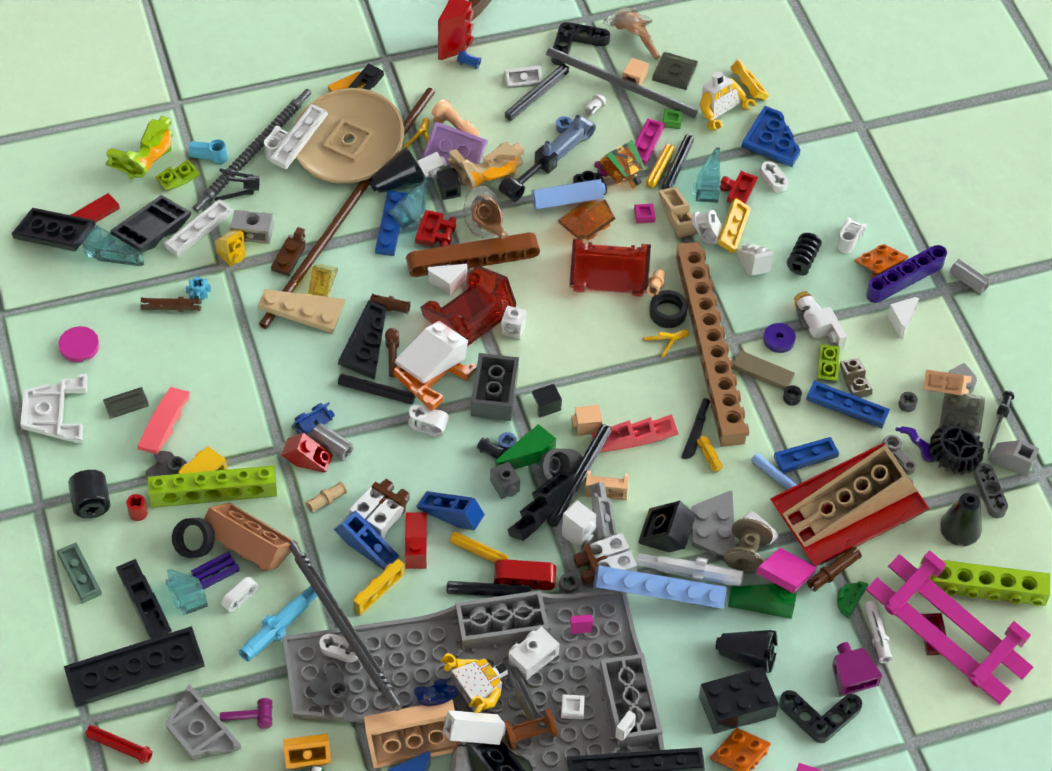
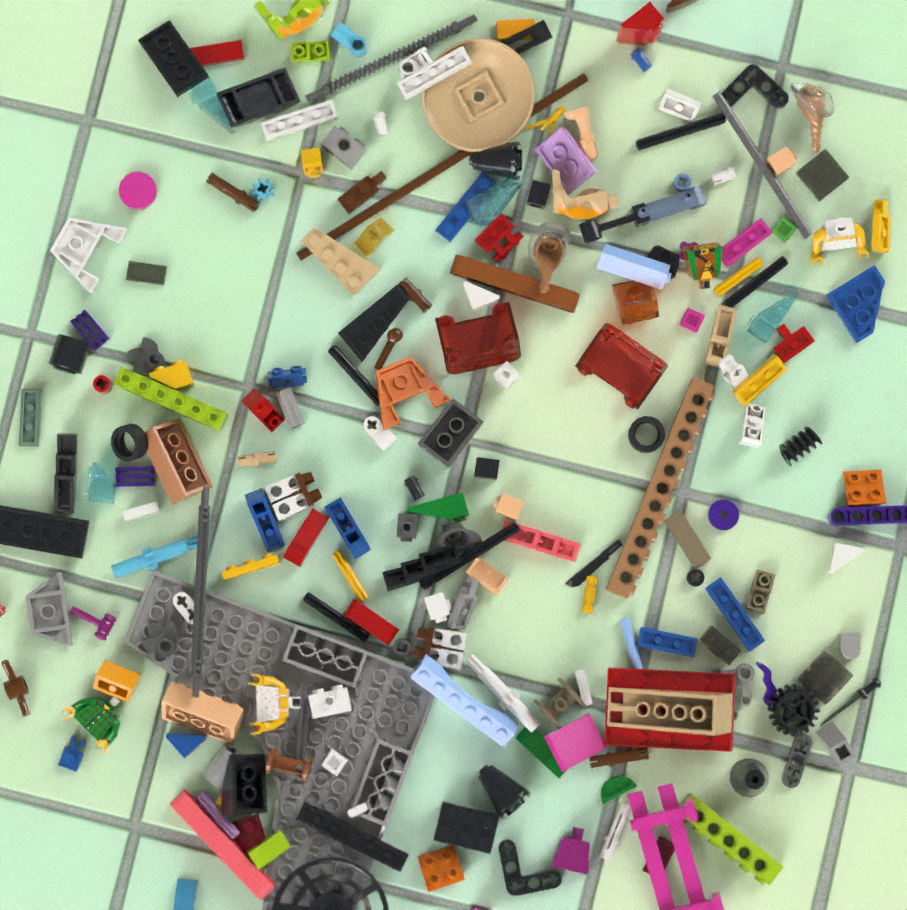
camera: 30 degrees right, 30 degrees up
coral slope [137,387,190,455] -> none
black plant [215,168,260,201] -> none
white slope [395,321,468,384] -> none
clear blue piece [414,679,457,706] -> none
white brick [417,152,447,184] -> none
white brick [443,710,506,745] -> none
medium blue bush [498,432,517,453] -> none
dark pink tile [570,615,593,634] -> none
black slope [638,500,696,553] -> none
yellow plant [642,329,689,357] -> none
light nougat pin [647,269,666,296] -> none
light grey wing [691,491,735,557] -> none
white beam [760,161,788,193] -> none
white plate [794,291,847,349] -> none
lime slope [817,344,840,382] -> none
white piece [837,217,866,254] -> none
dark grey bush [898,392,918,412] -> none
light nougat hinge [923,370,972,396] -> none
none -> dark purple tile [70,309,110,351]
none -> white pin [372,112,389,137]
none -> clear smoke brick [697,625,742,666]

